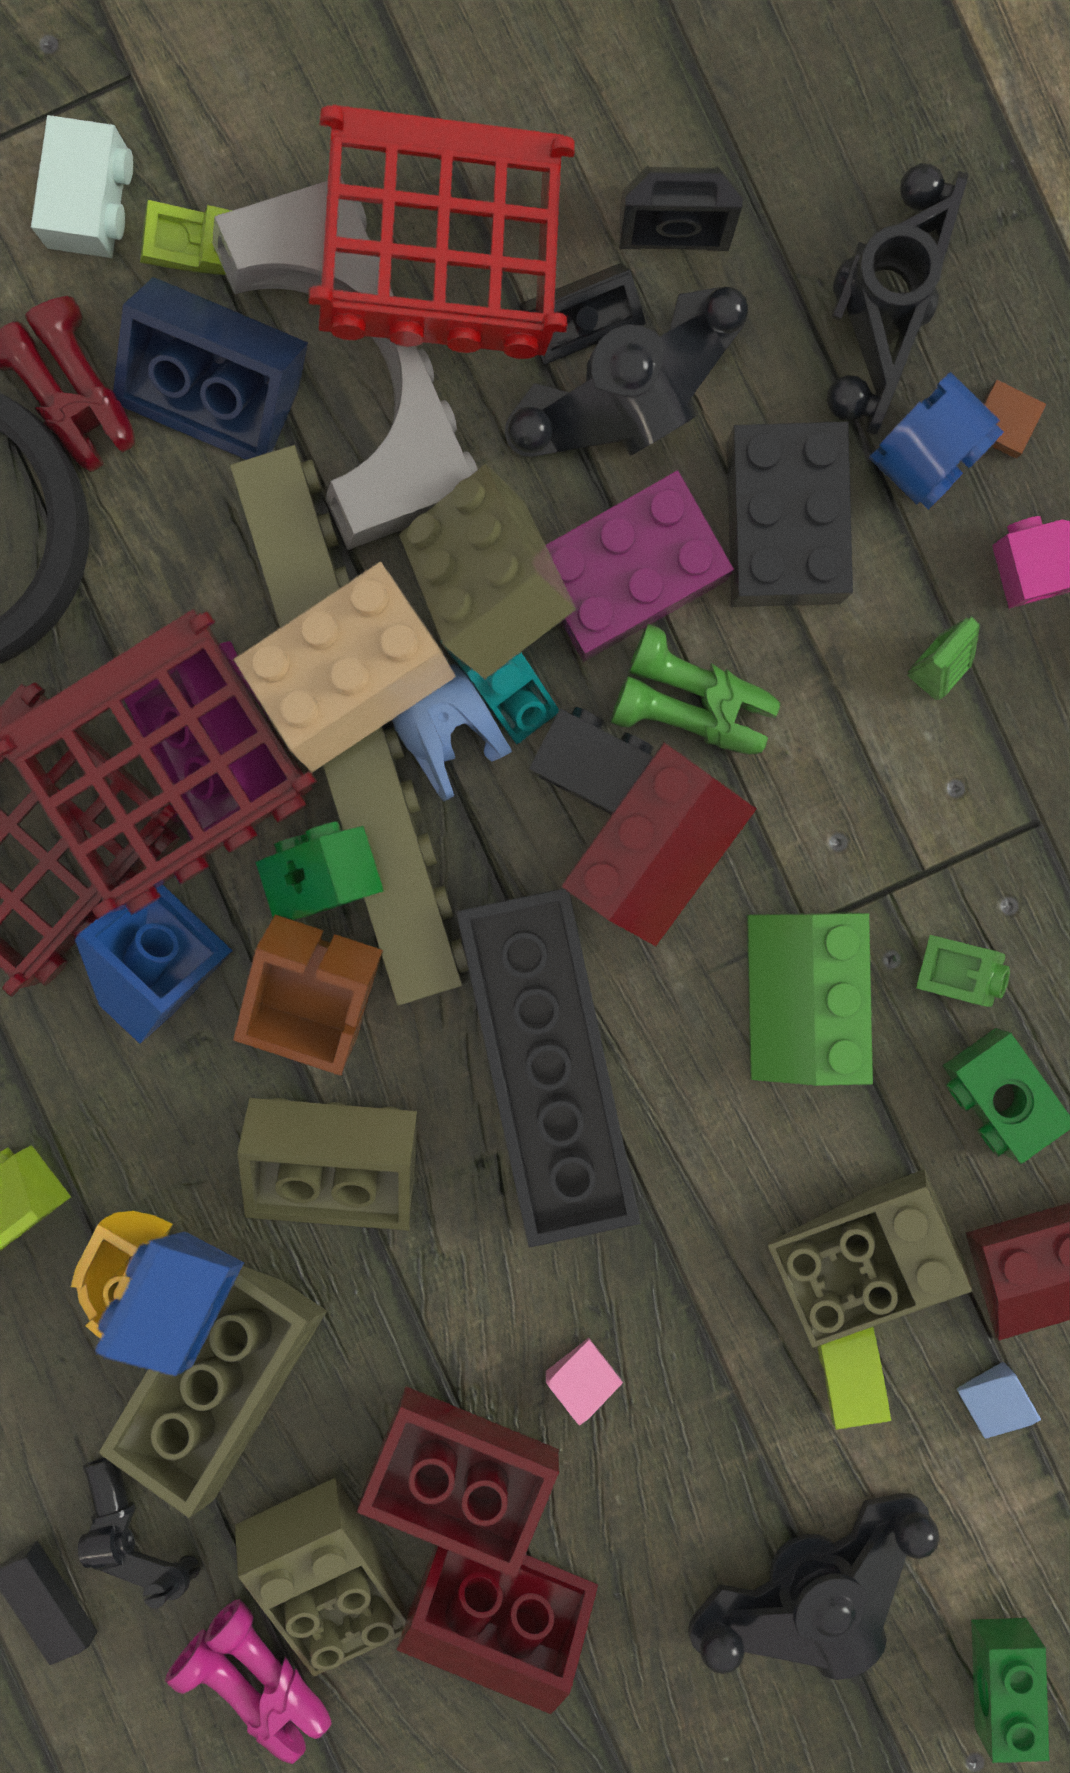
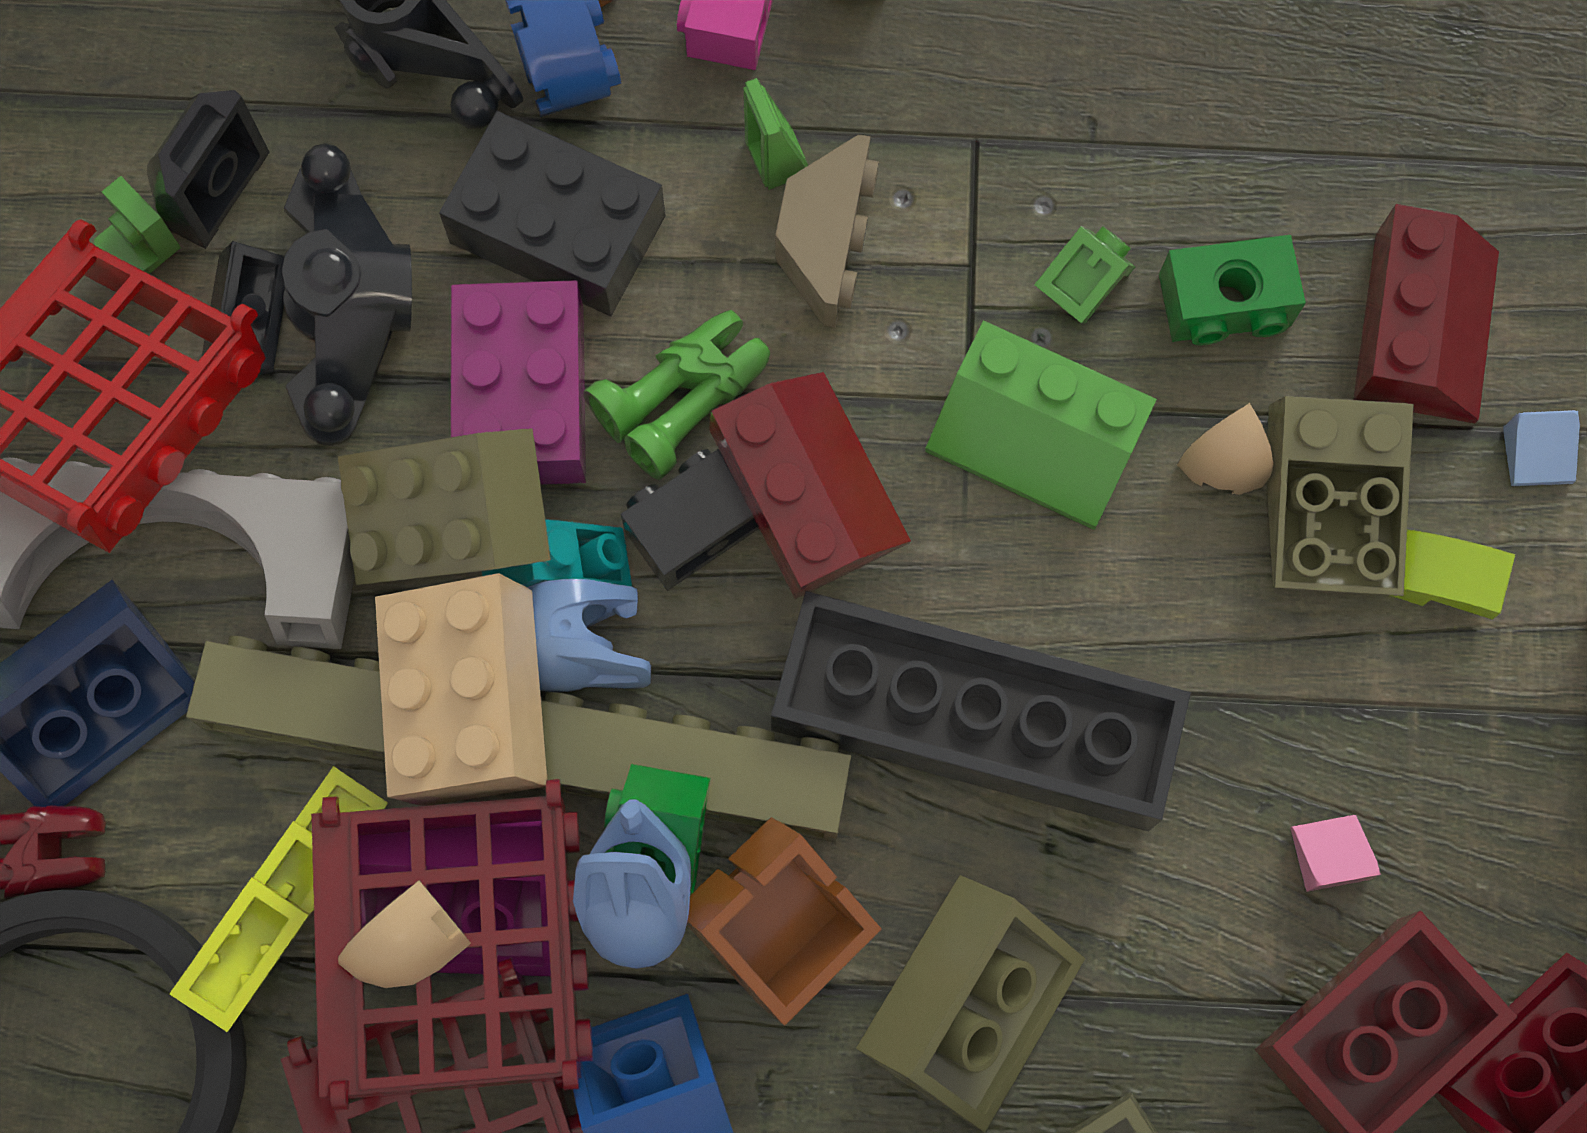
camera: 65 degrees left, 15 degrees down
none -> bright green bracket [94,176,181,274]
none -> neon yellow slope [170,766,388,1032]
none -> tan brick [338,880,471,988]
none -> medium blue helmet [573,799,691,969]
none -> dark tan slope [775,134,879,328]
none -> tan brick [1177,403,1274,495]

